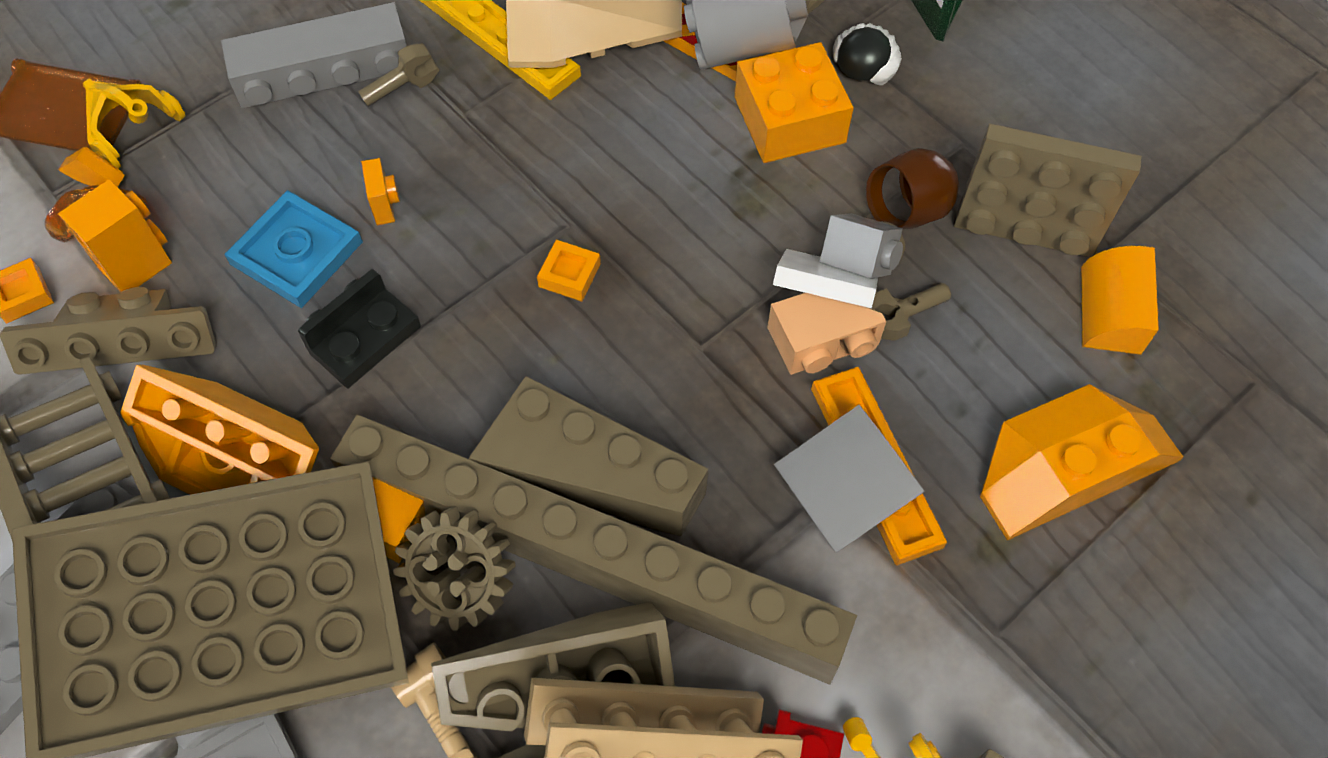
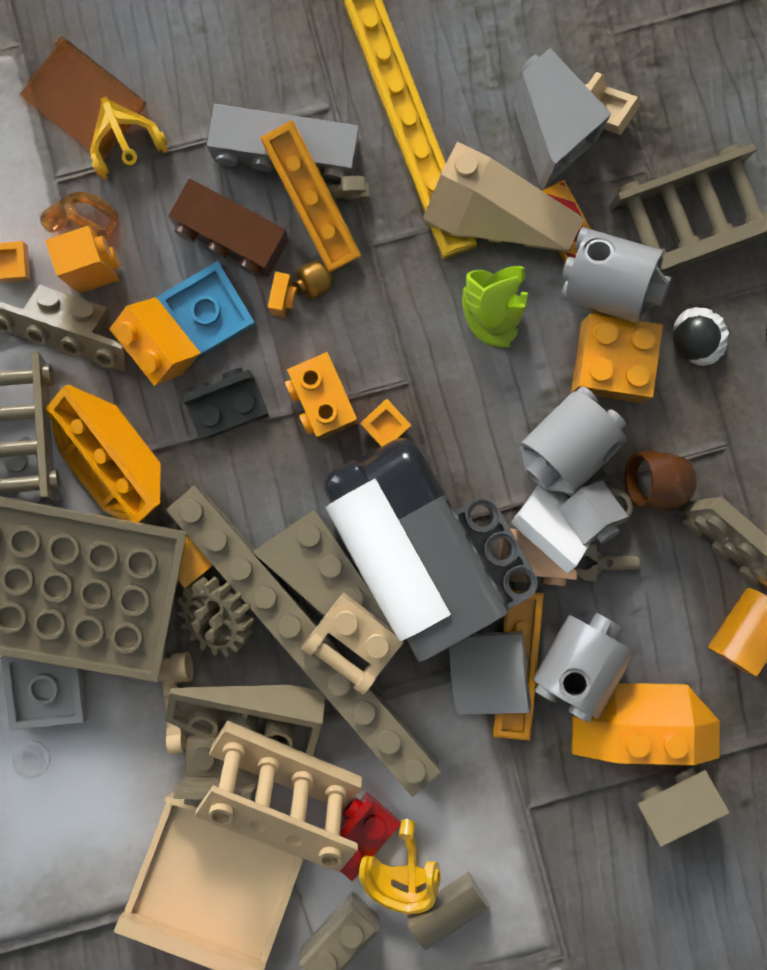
camera: 25 degrees right, 25 degrees up
light orange tile [58,147,125,188] -> none
none -> light orange brick [109,297,201,386]
none -> reddish brown brick [168,178,289,277]
none -> light orange tile [260,120,362,273]
none -> light orange brick [285,352,358,440]
none -> pearl gold piece [294,260,333,300]
none -> tan plate [301,592,404,695]
none -> piece [324,438,538,662]
none -> lime helmet [462,266,528,348]
none -> light grey cylinder [520,386,626,496]
none -> light grey cylinder [532,613,636,723]
none -> dark tan brick [637,767,730,847]

